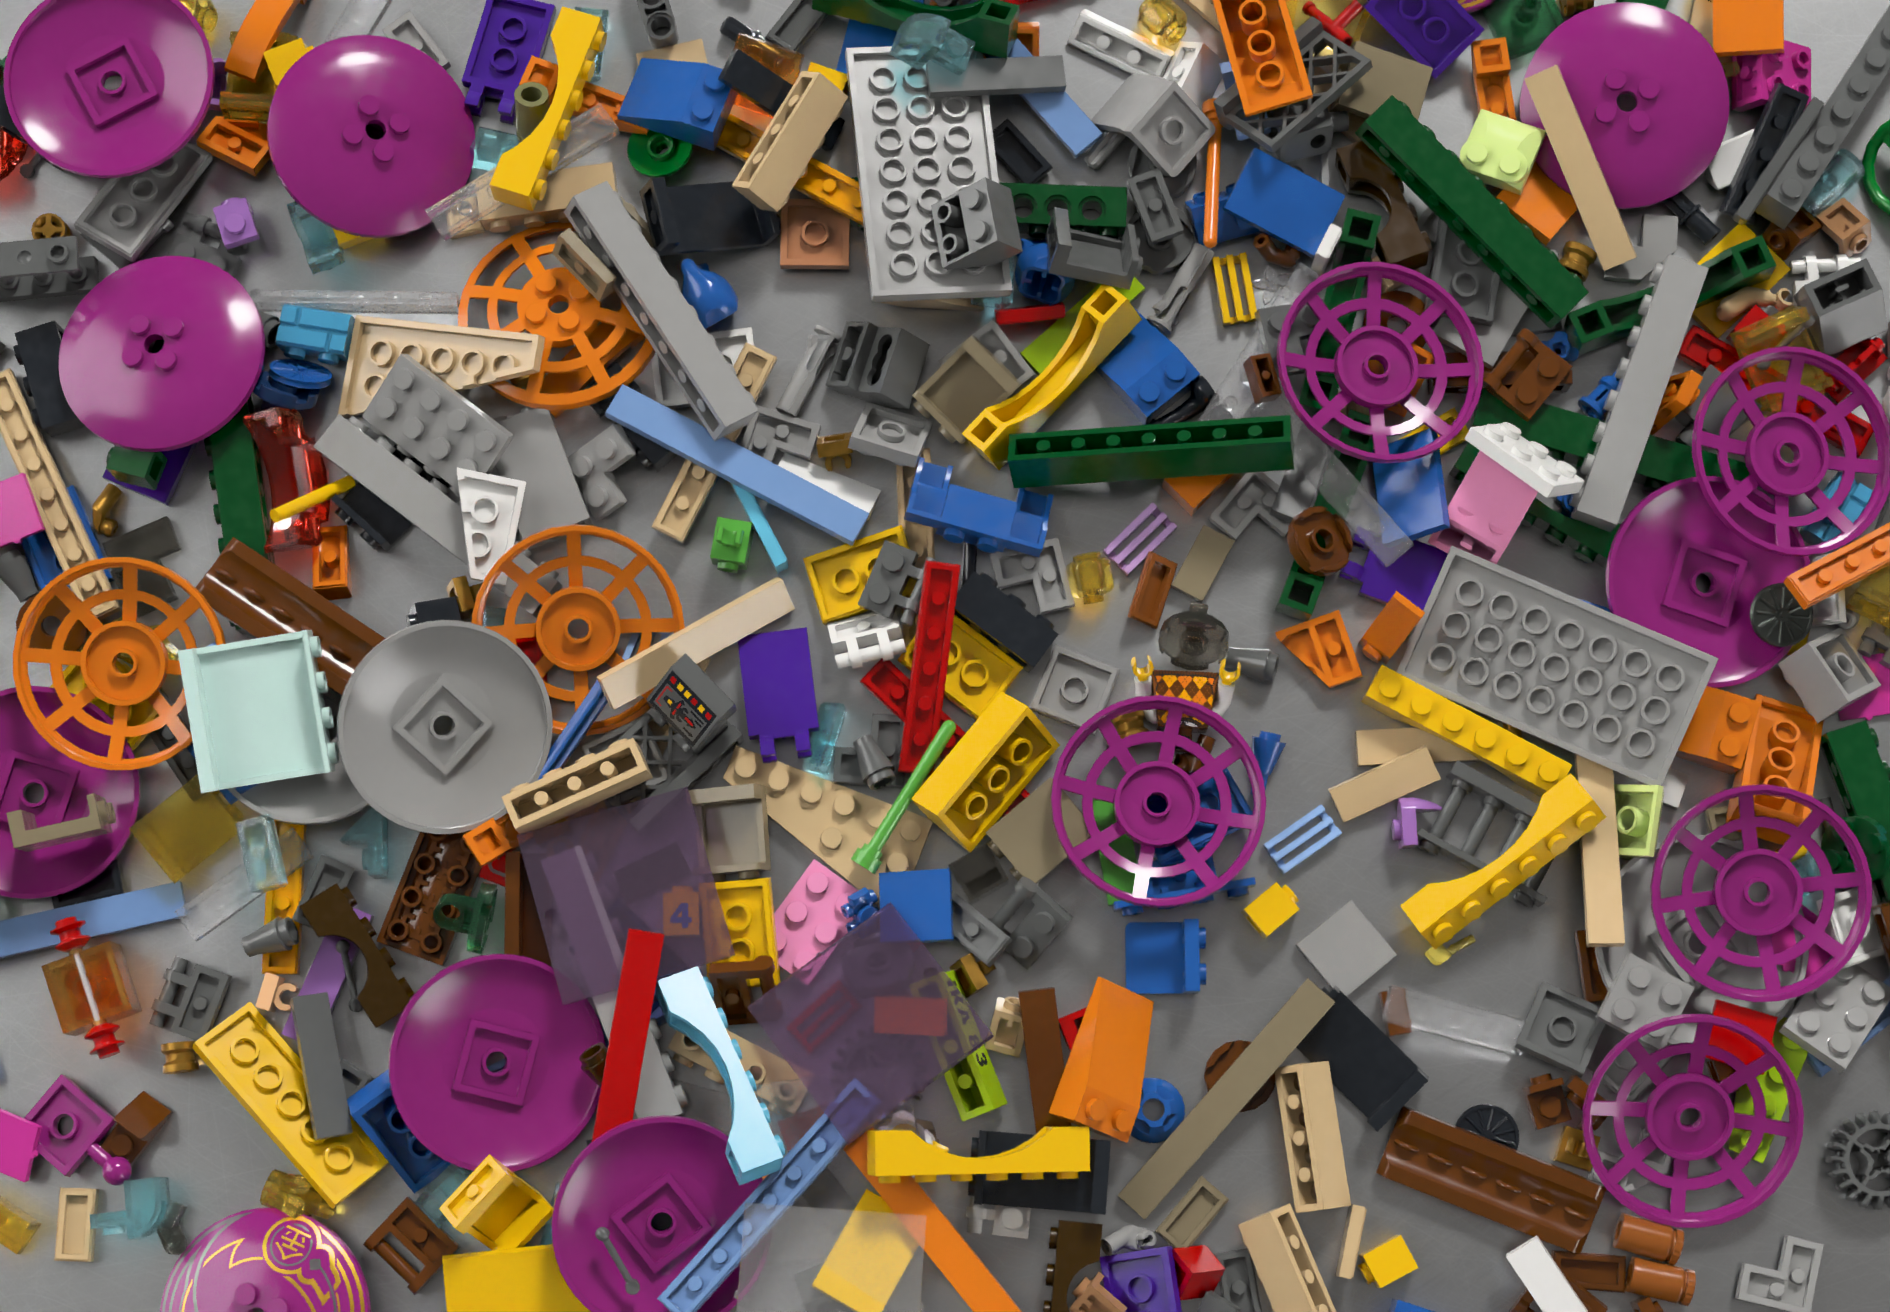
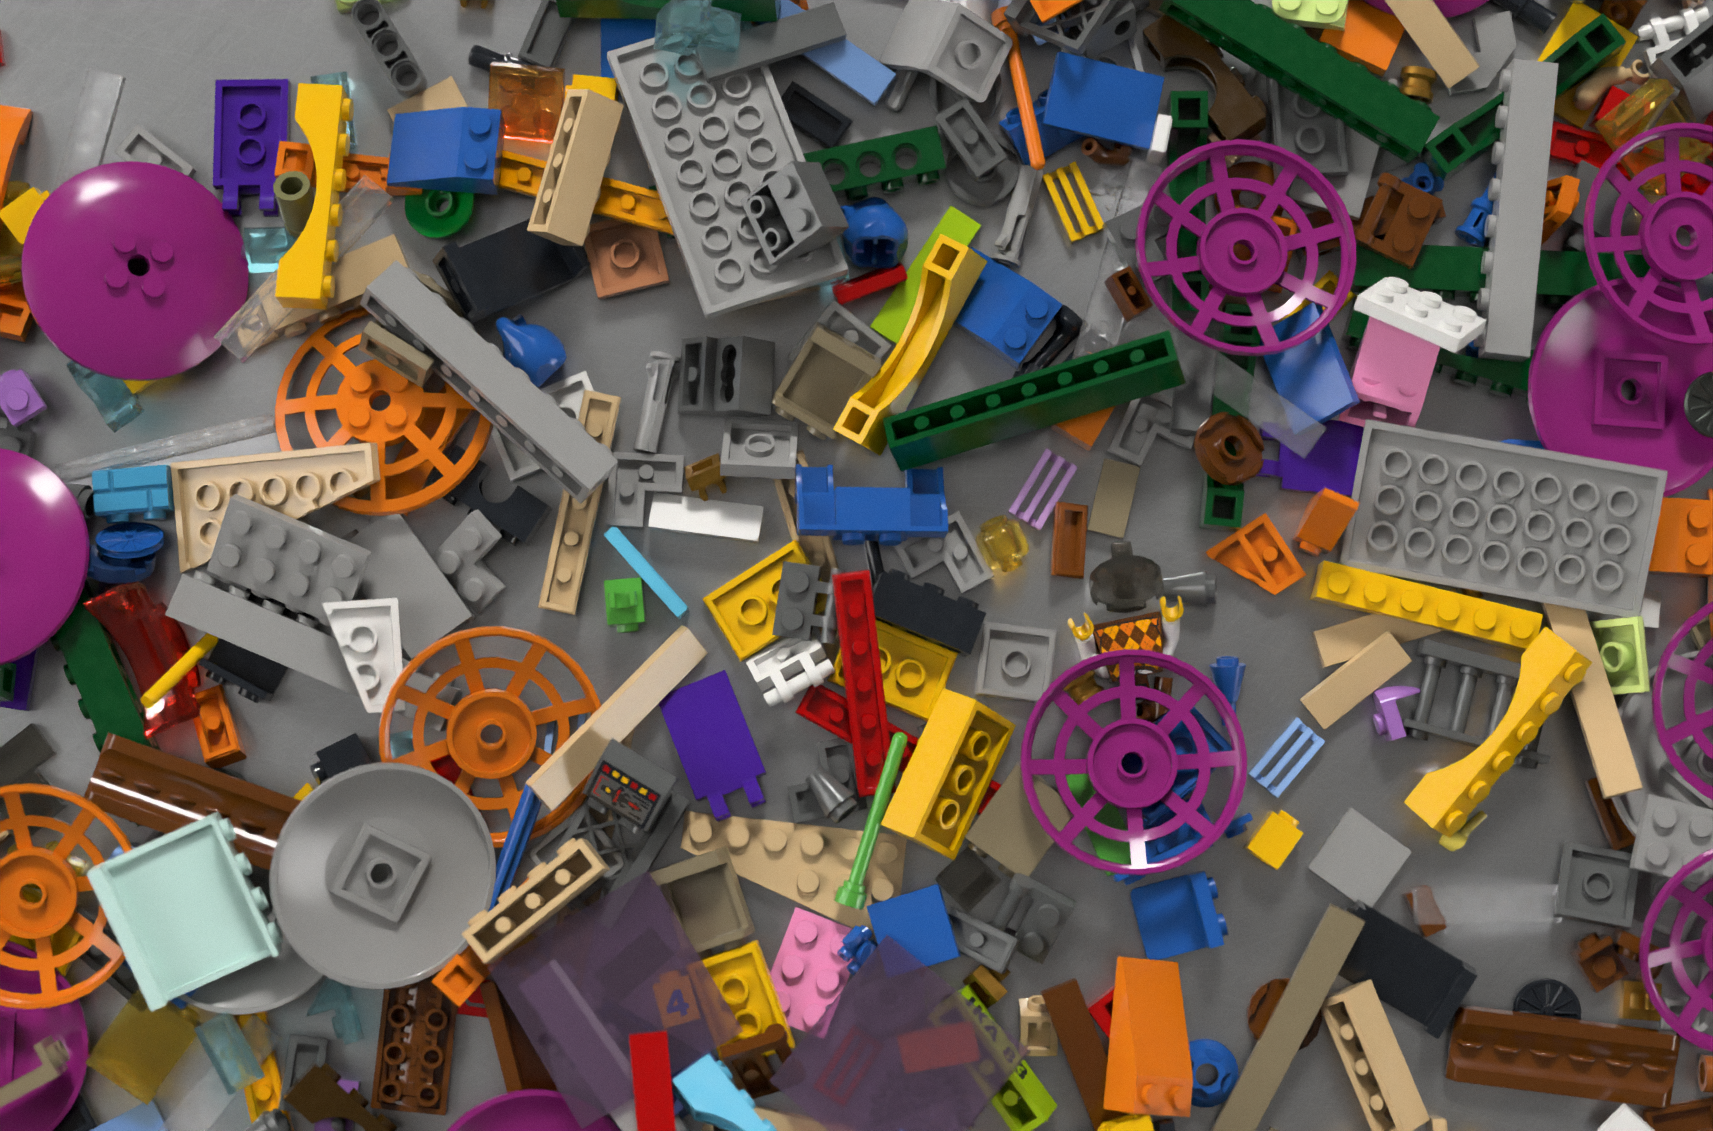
camera: 15 degrees left, 5 degrees up
clear green tile [433,882,498,955] -> none
pearl gold tile [446,575,482,620] -> none
medium blue tile [605,384,869,546] -> none
black tile [718,49,845,151] -> none
clear light blue slope [802,702,847,776] -> none
dark grey panel [1045,207,1143,290] -> none

